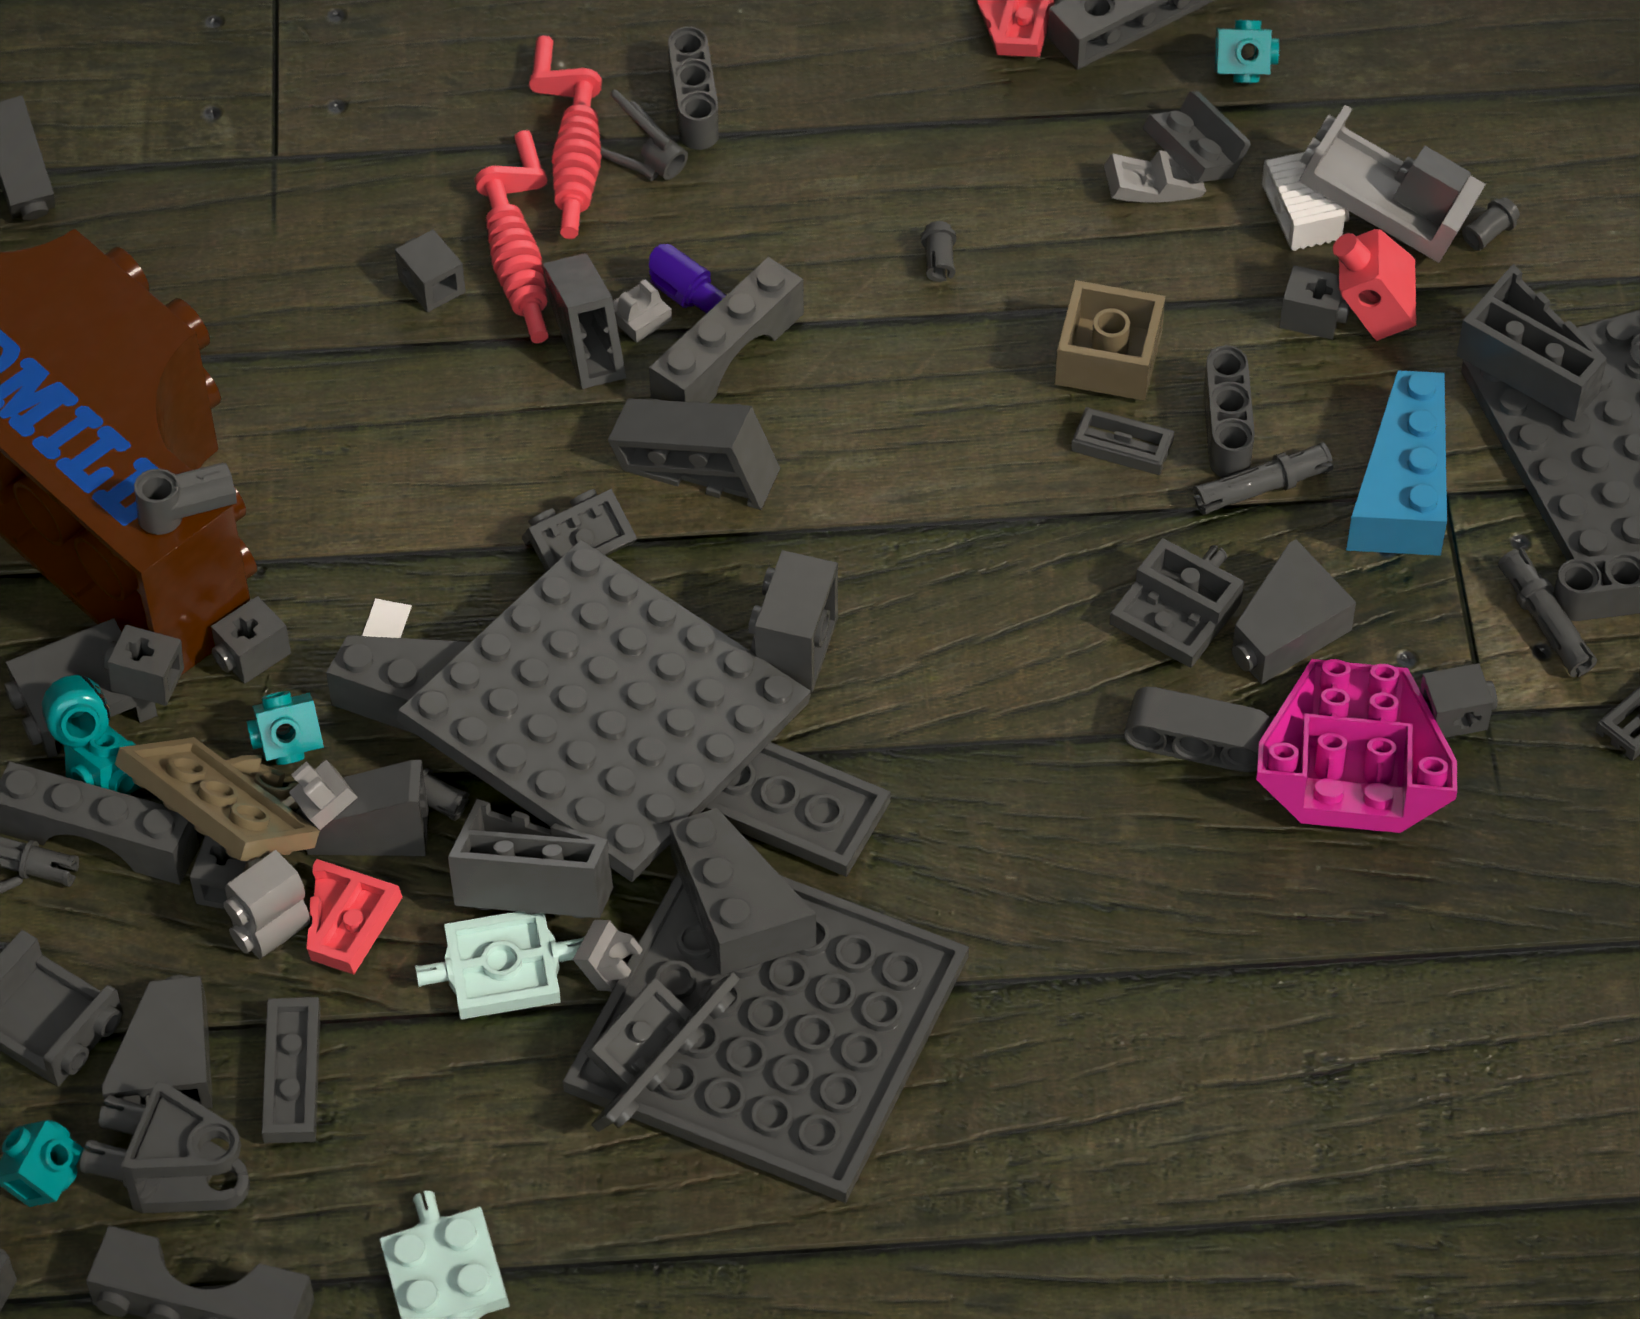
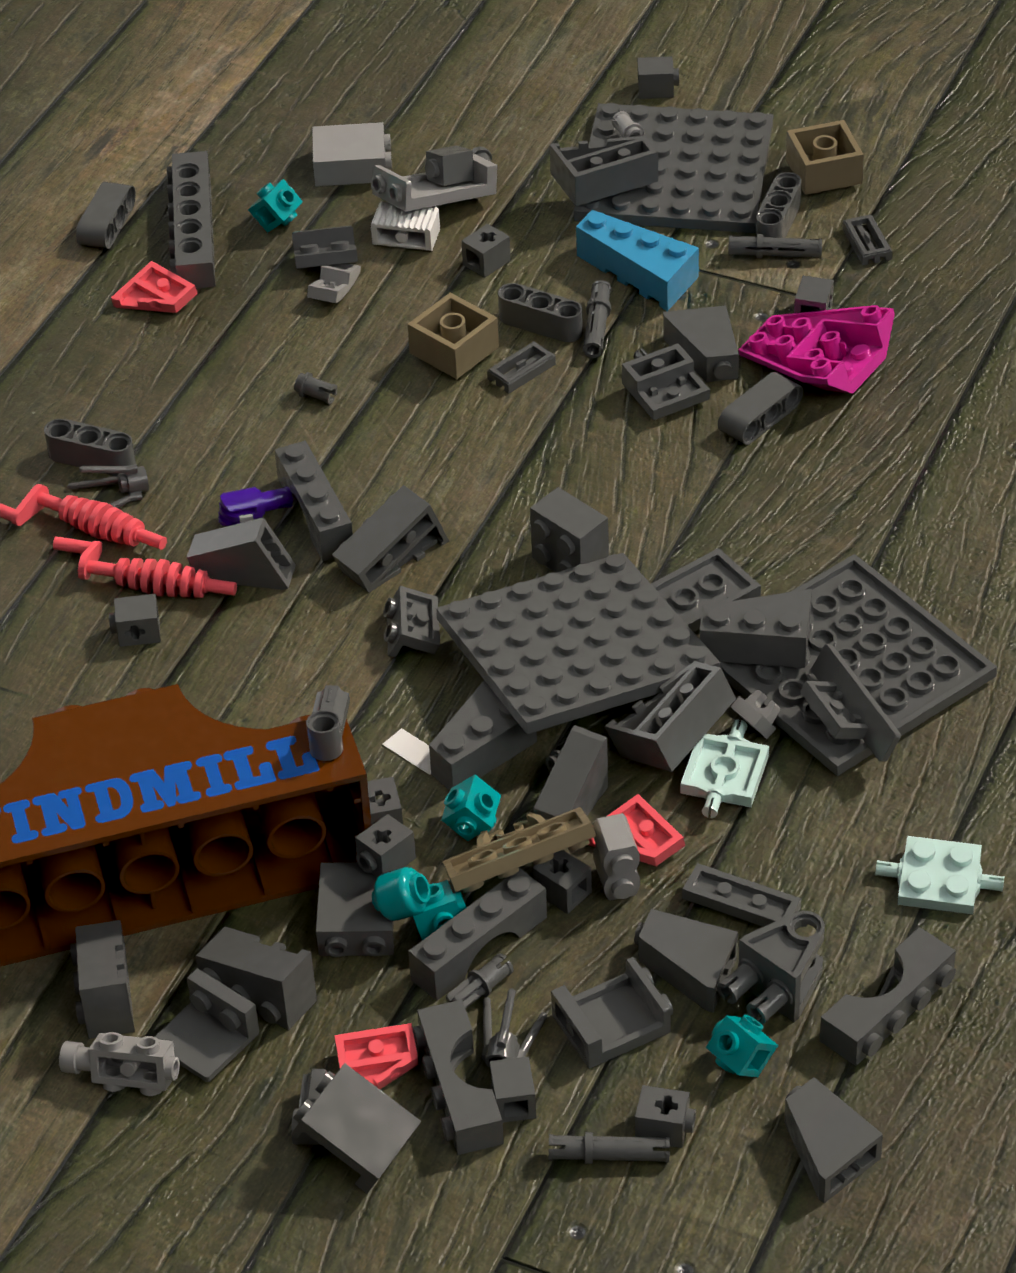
camera: 60 degrees left, 10 degrees down
light grey tile [289,759,358,830] -> none
coral torso [1333,229,1416,341] -> none
none -> light grey brick [312,122,392,186]

